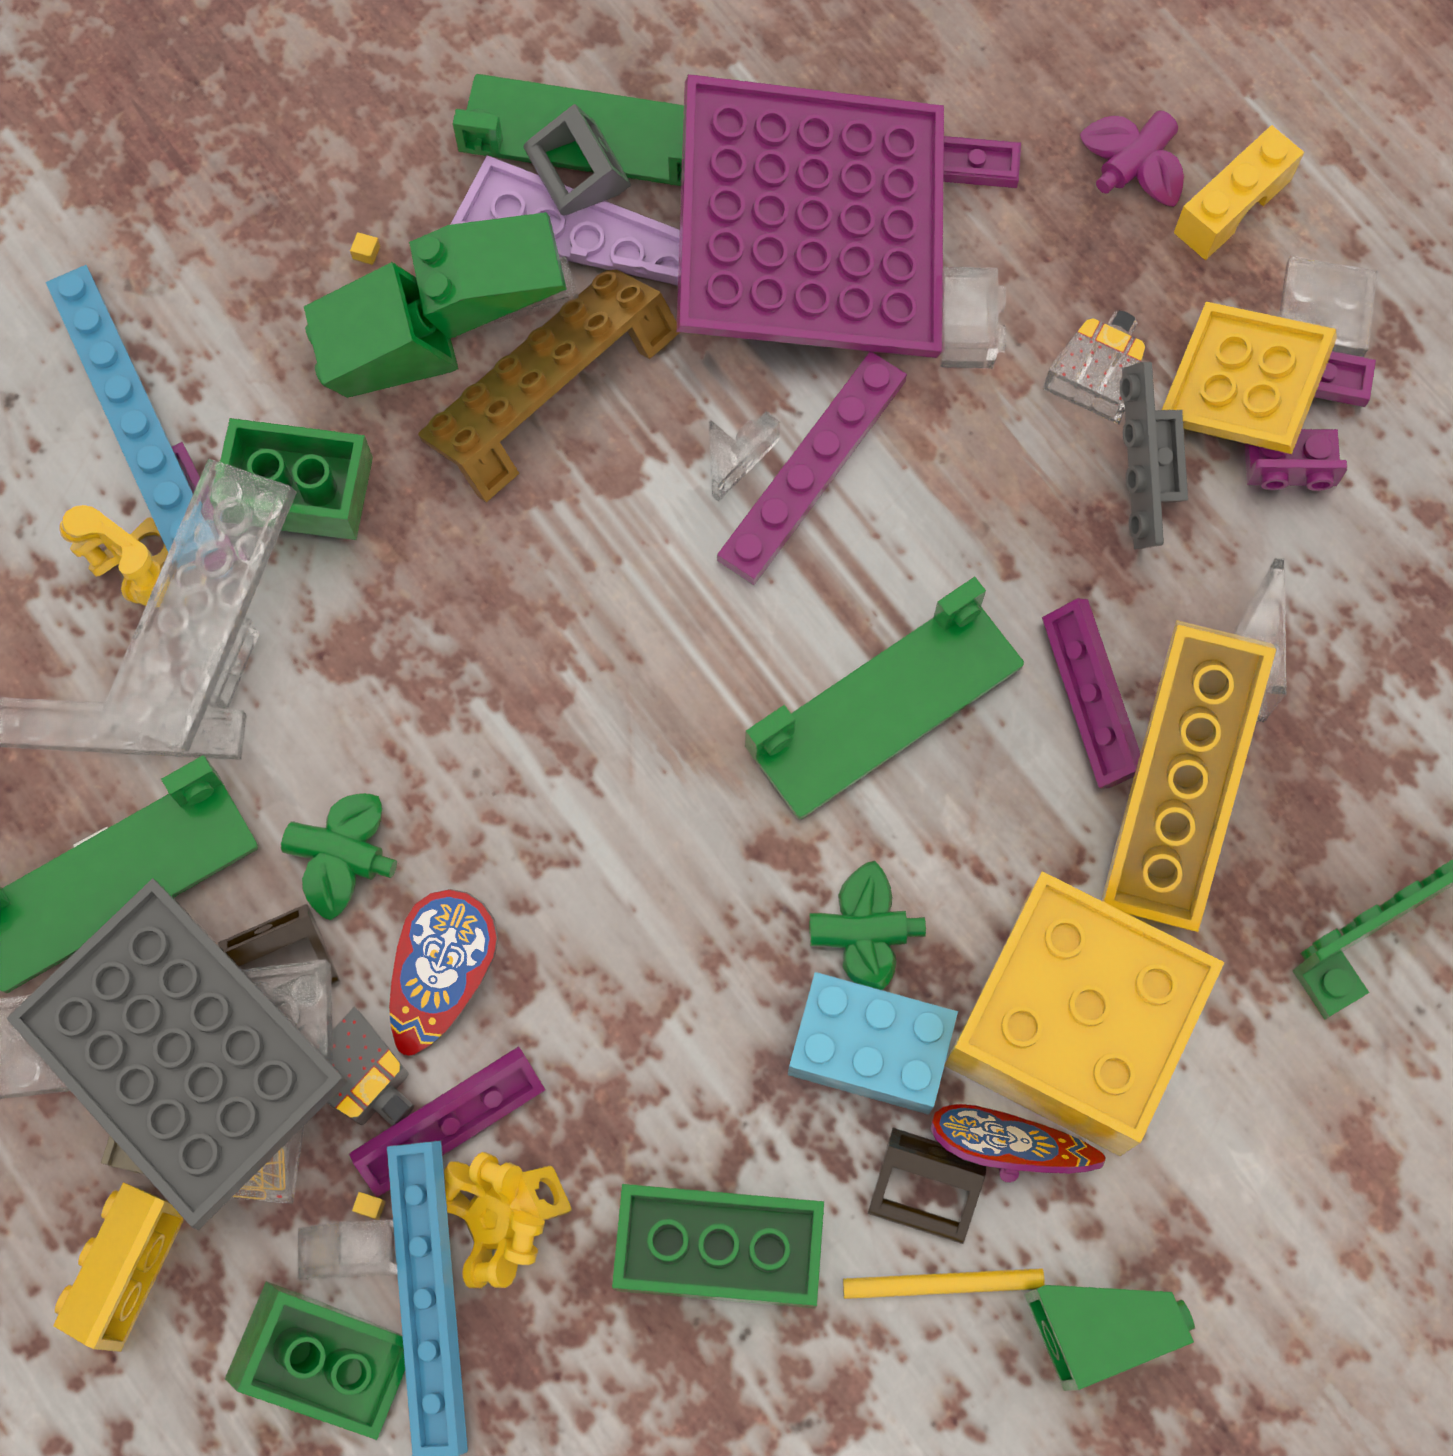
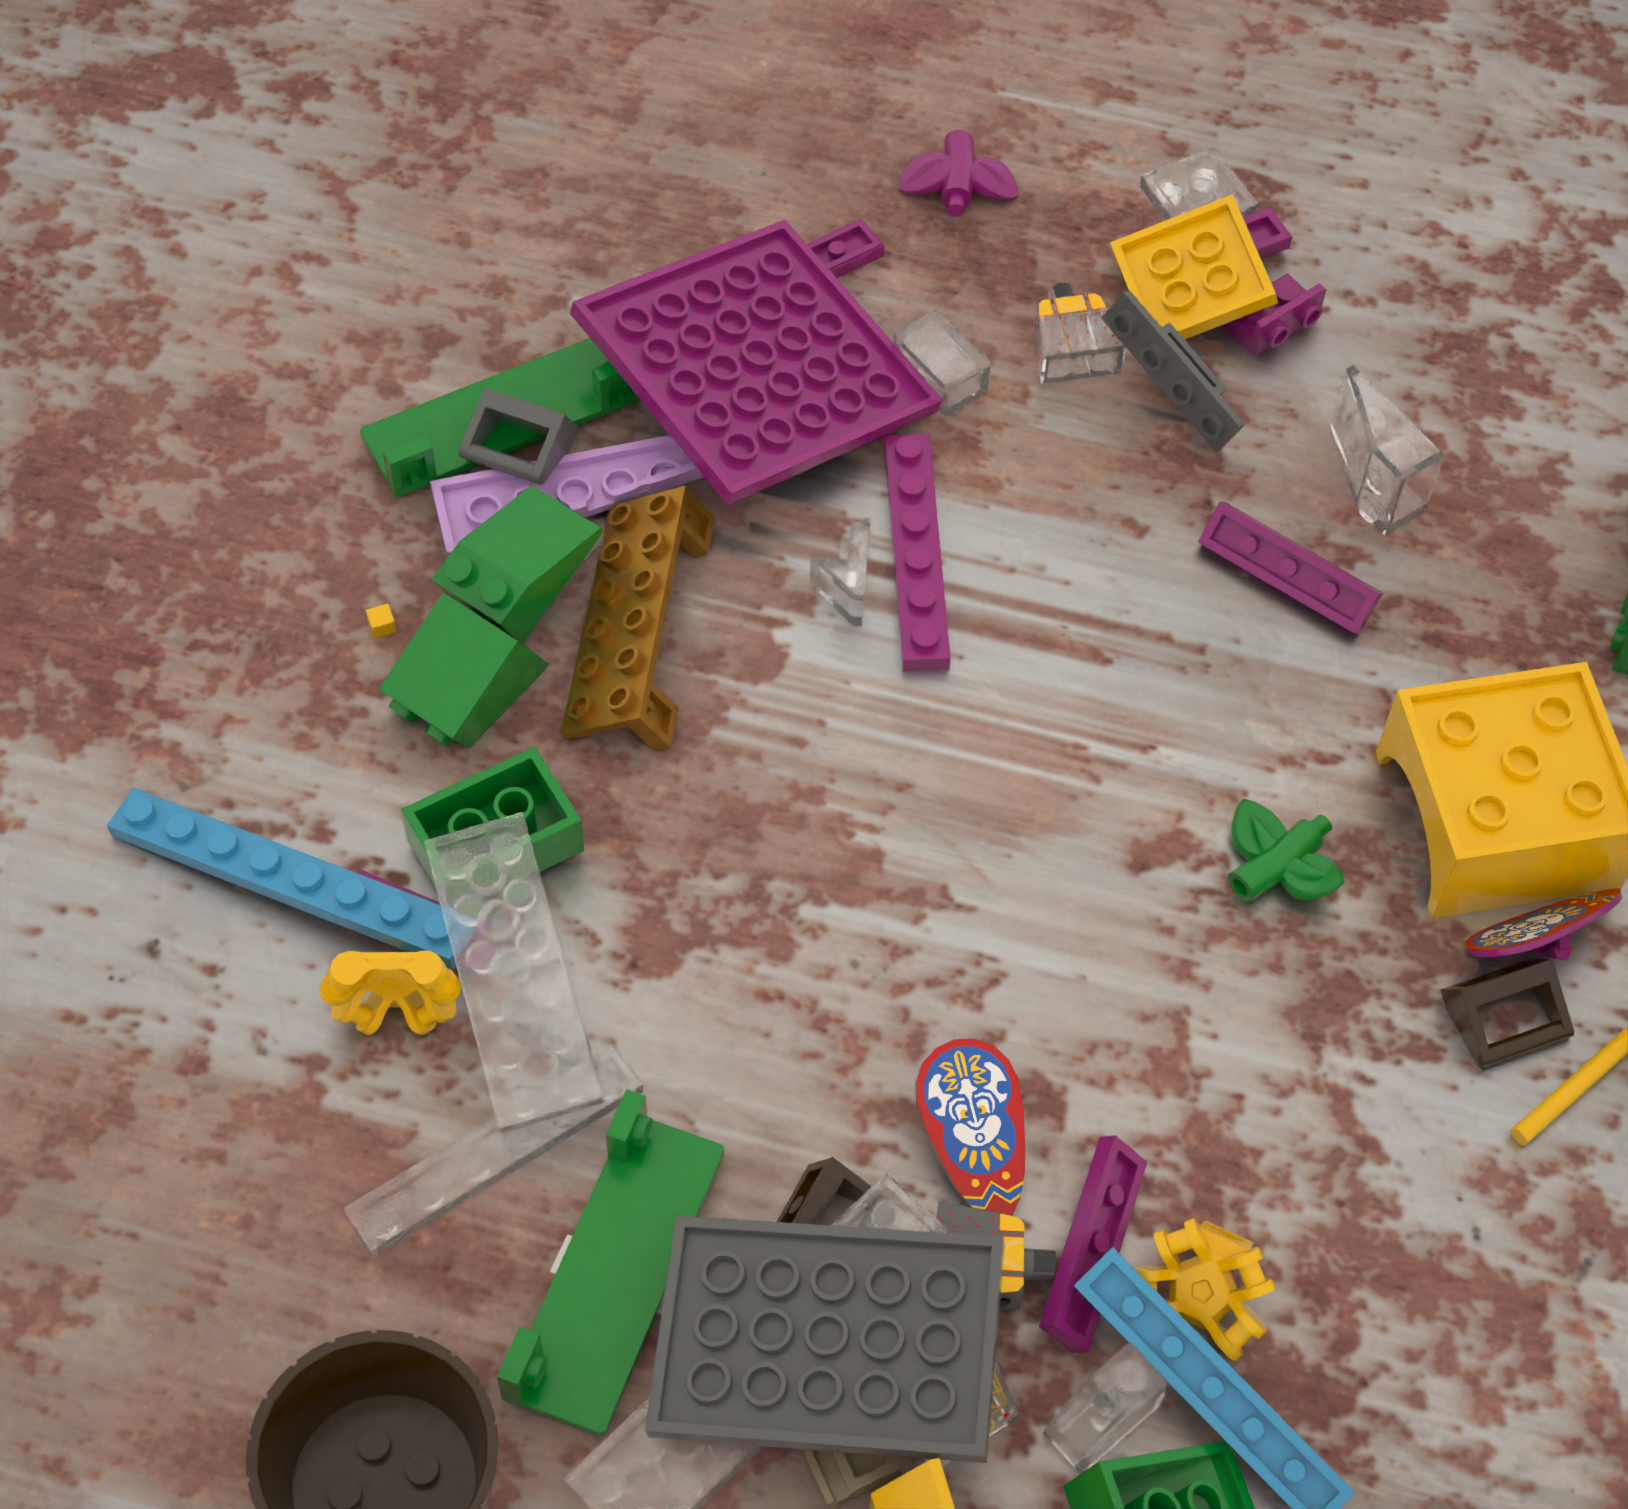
camera: 40 degrees left, 15 degrees down
green plant [281,793,397,920] -> none
yellow piece [352,1192,386,1221] -> none
green brick [612,1184,824,1309] -> none
green bracket [745,576,1024,819] -> none
medium azure brick [788,972,958,1115] -> none
yellow brick [1102,620,1276,932] -> none
yellow arch [1174,125,1304,261] -> none

